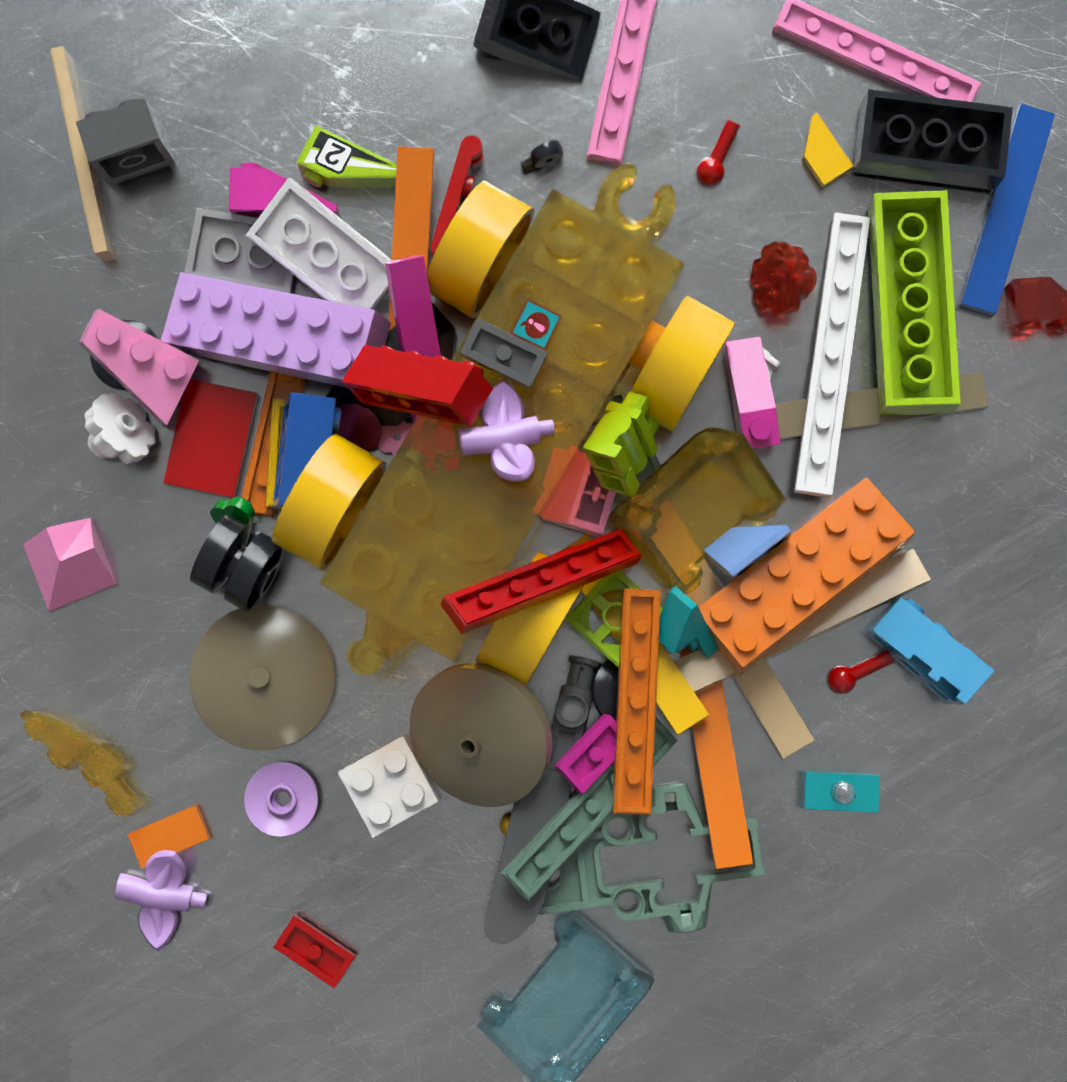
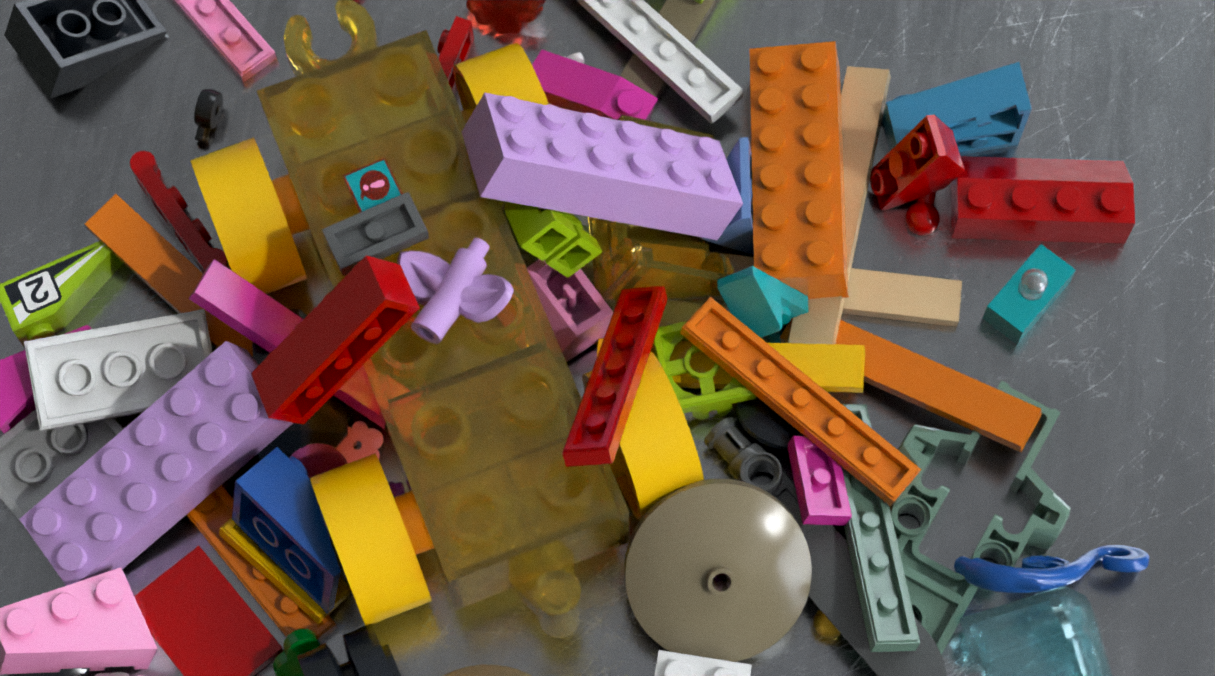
camera: 55 degrees left, 15 degrees down
none -> red plate [422,16,474,112]
none -> lavender brick [462,92,743,240]
none -> red slope [870,115,965,210]
none -> red slope [951,156,1135,244]
none -> blue plant [954,545,1149,593]

